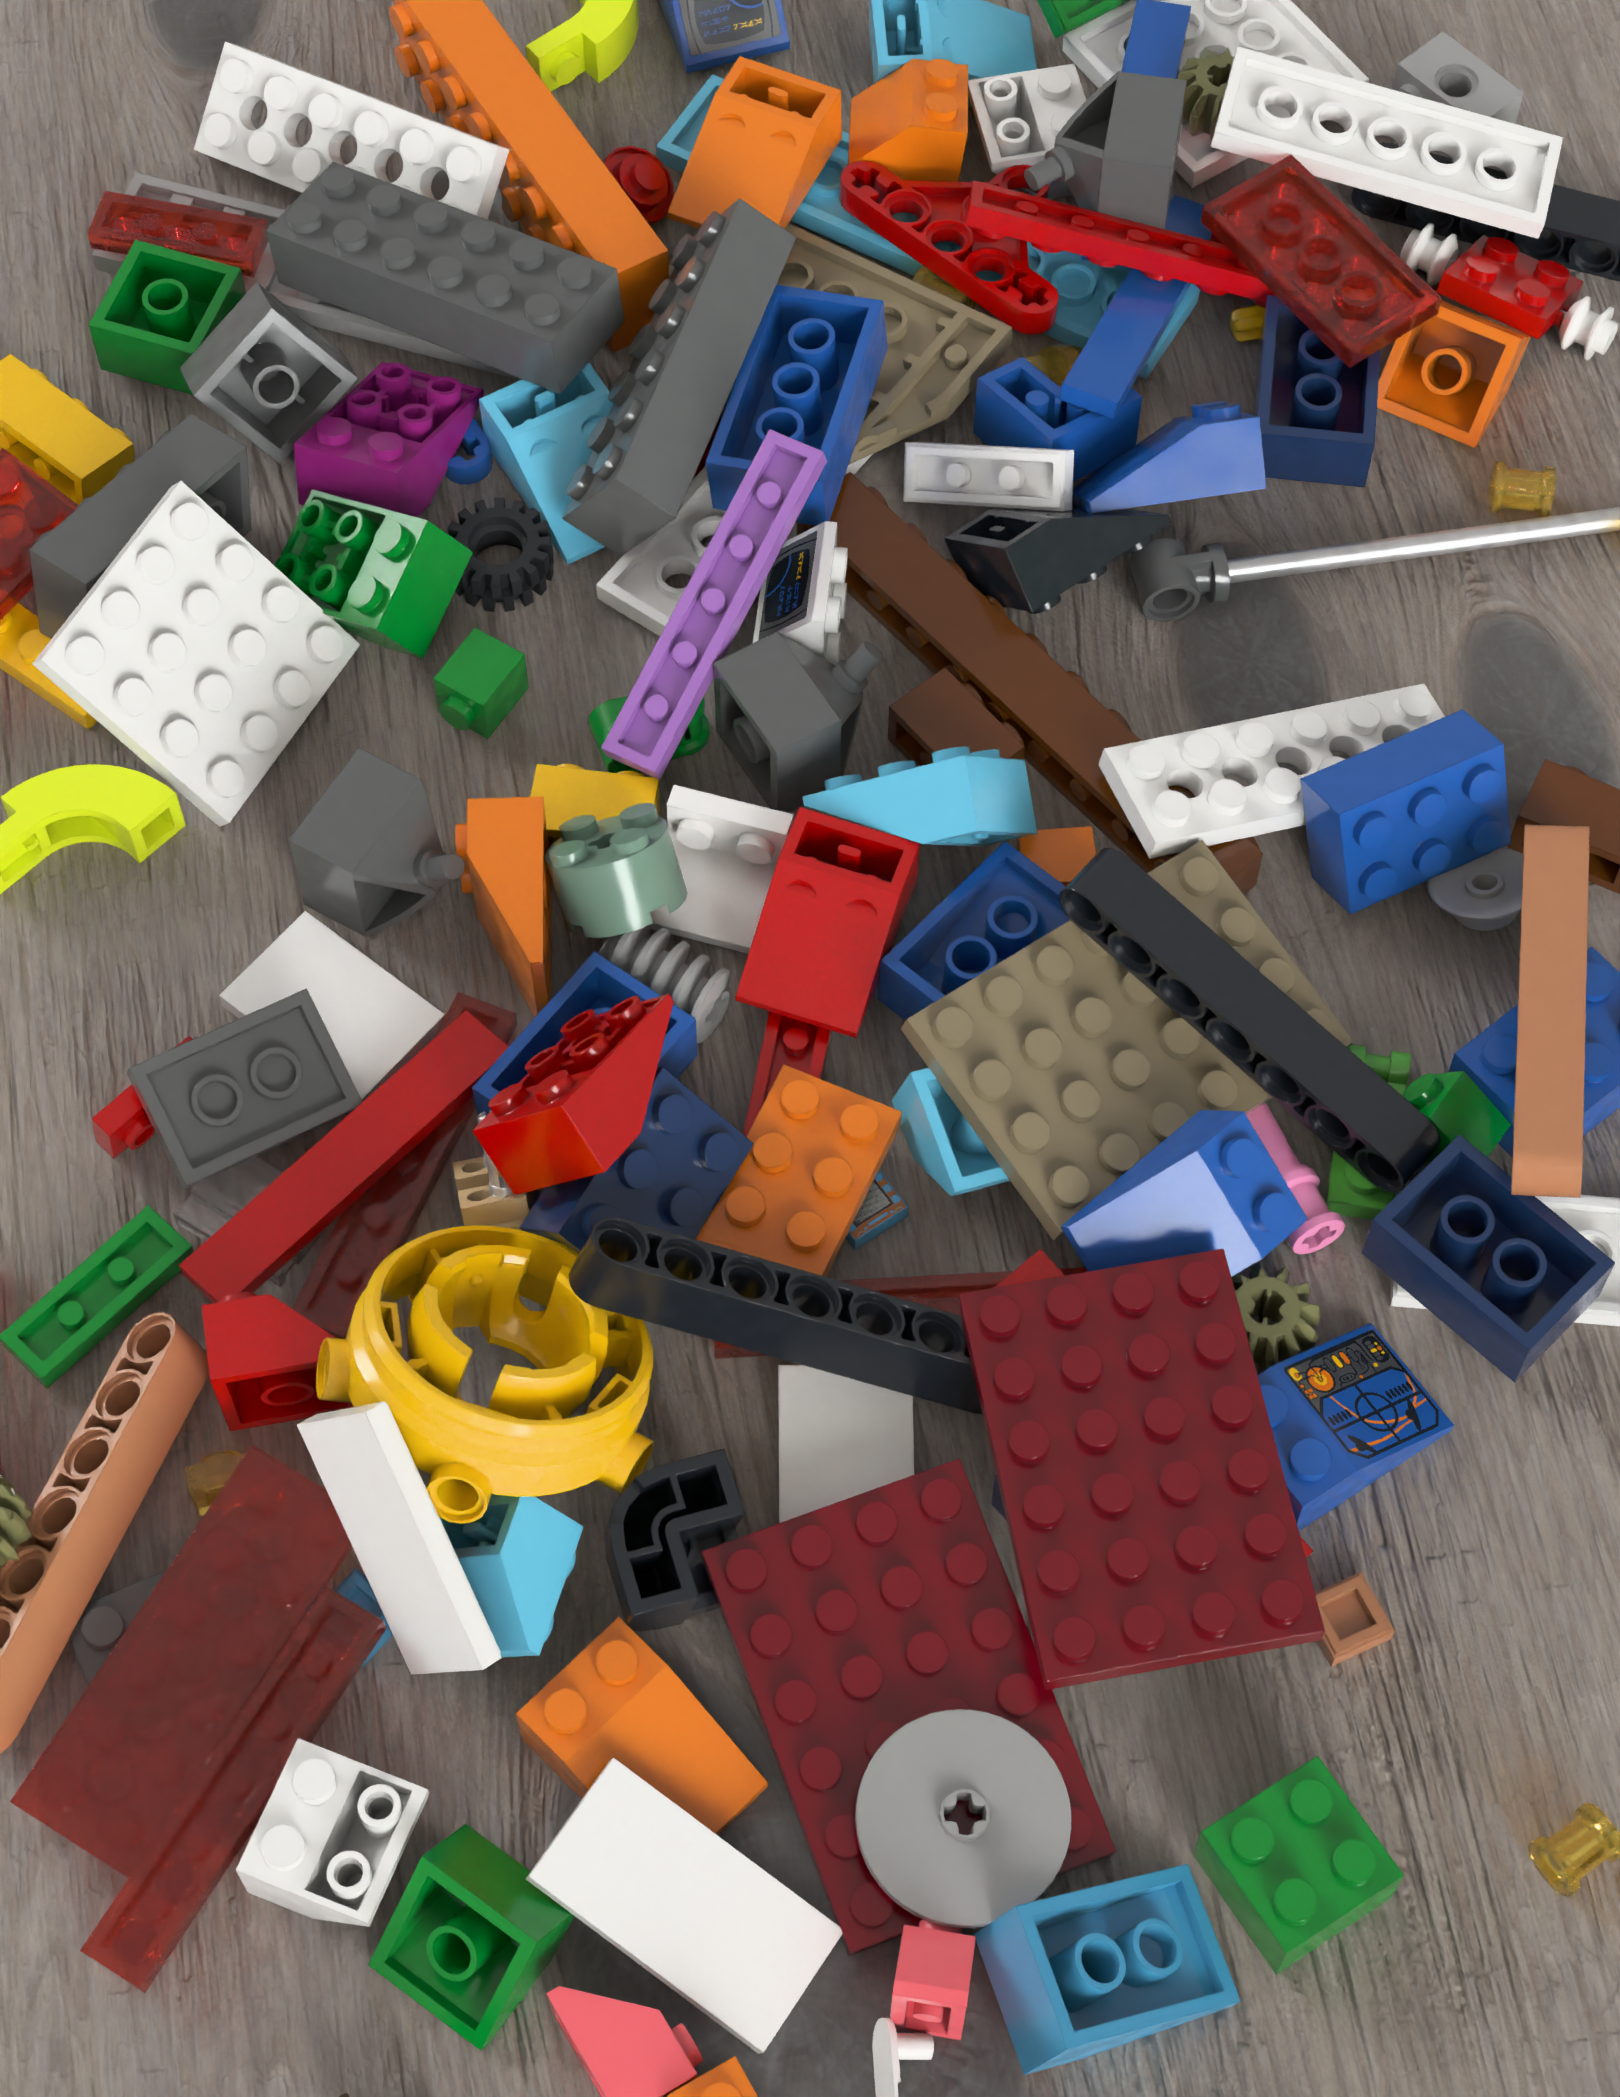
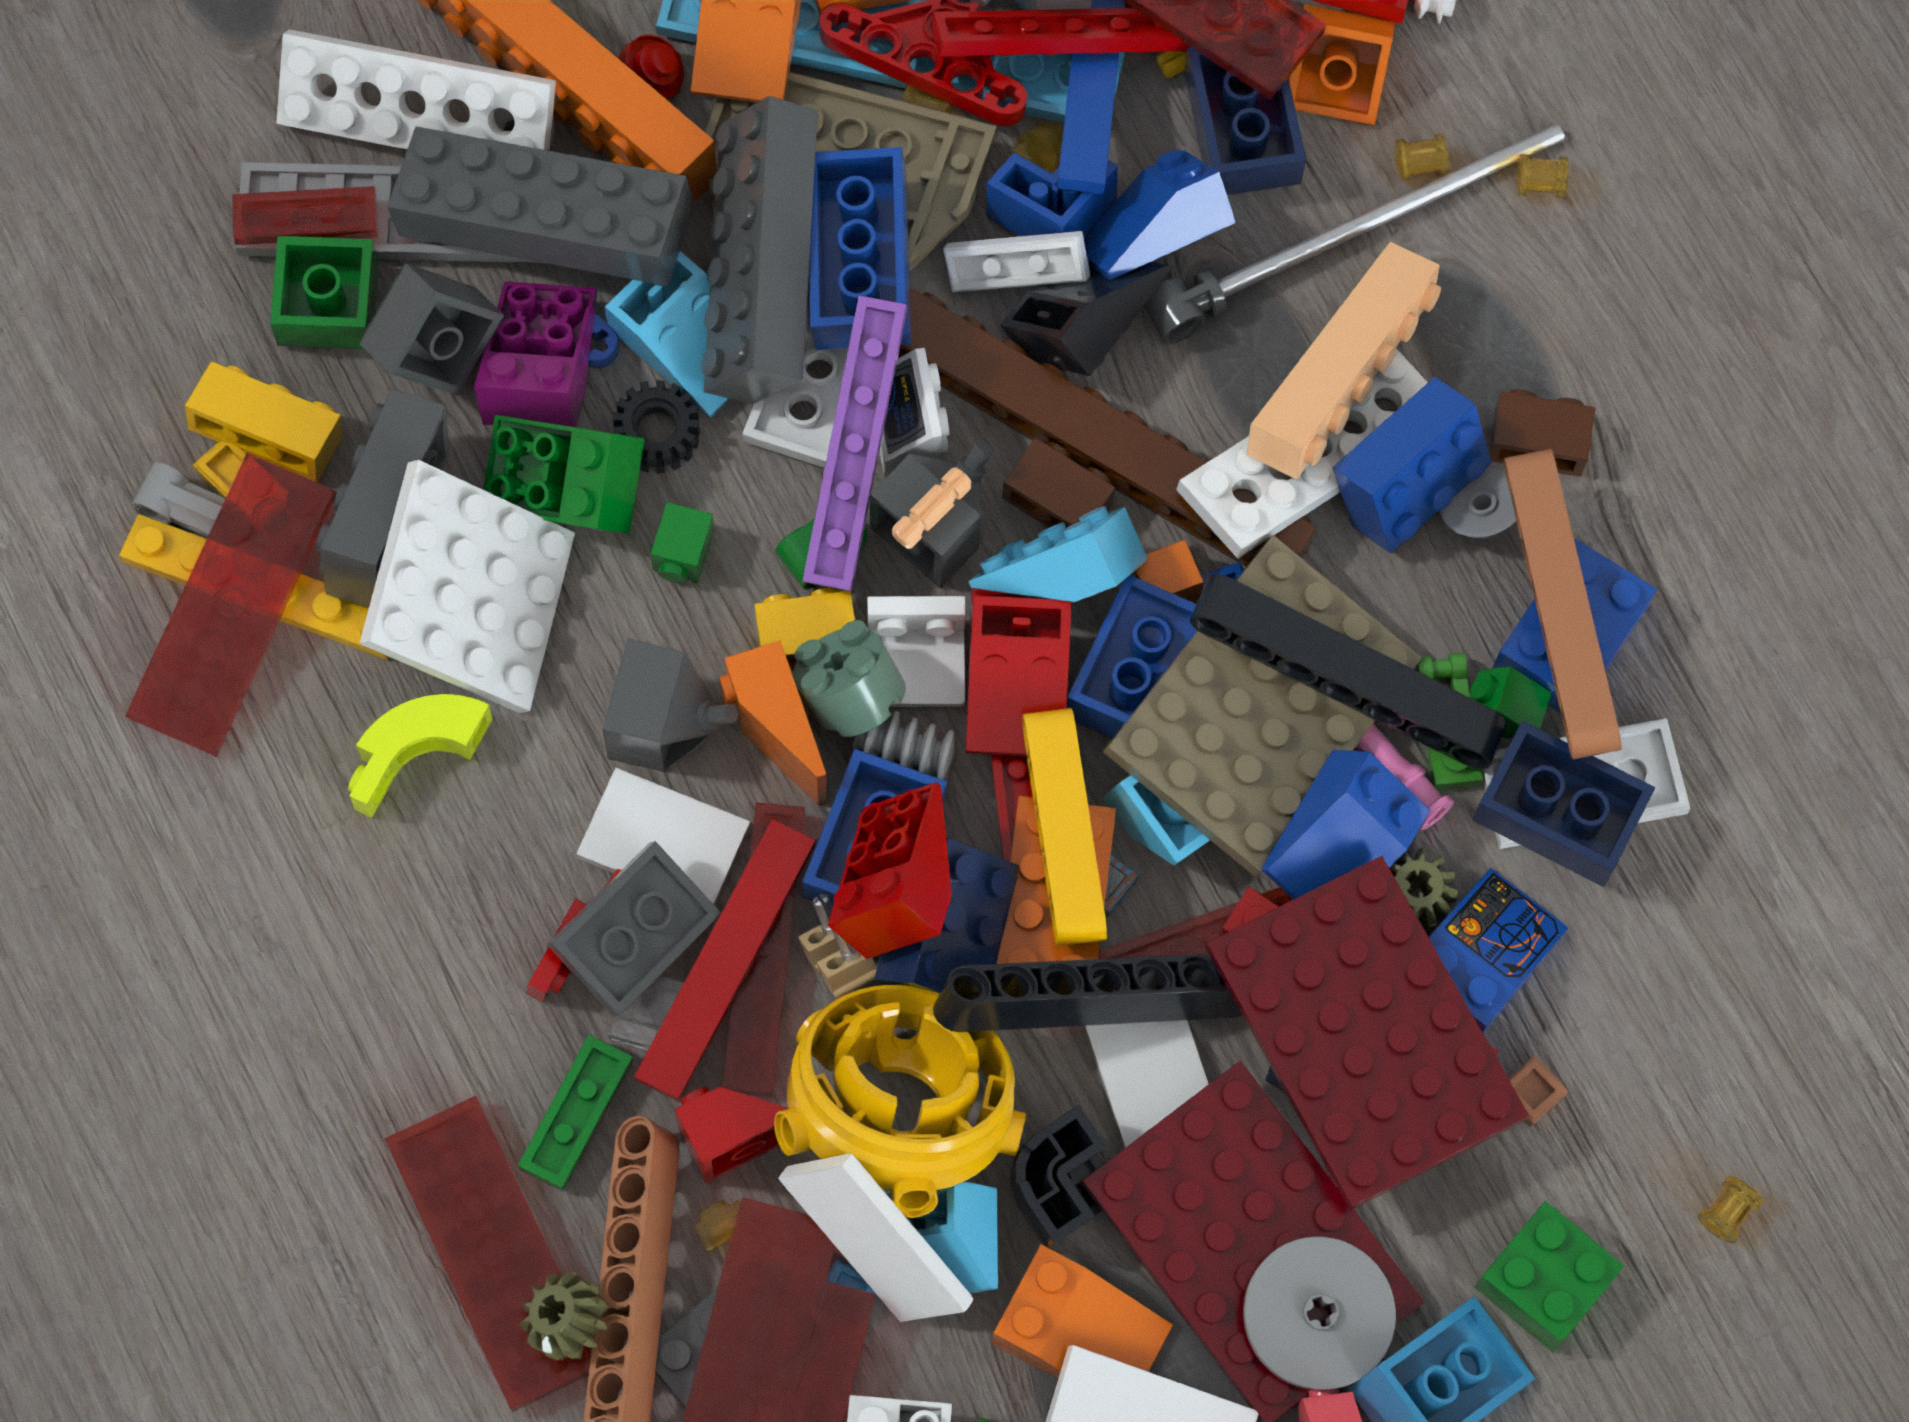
camera: 20 degrees left, 10 degrees up
none -> light nougat axle [892,467,972,549]
none -> yellow beam [1022,708,1107,947]
none -> light nougat brick [1247,242,1441,480]

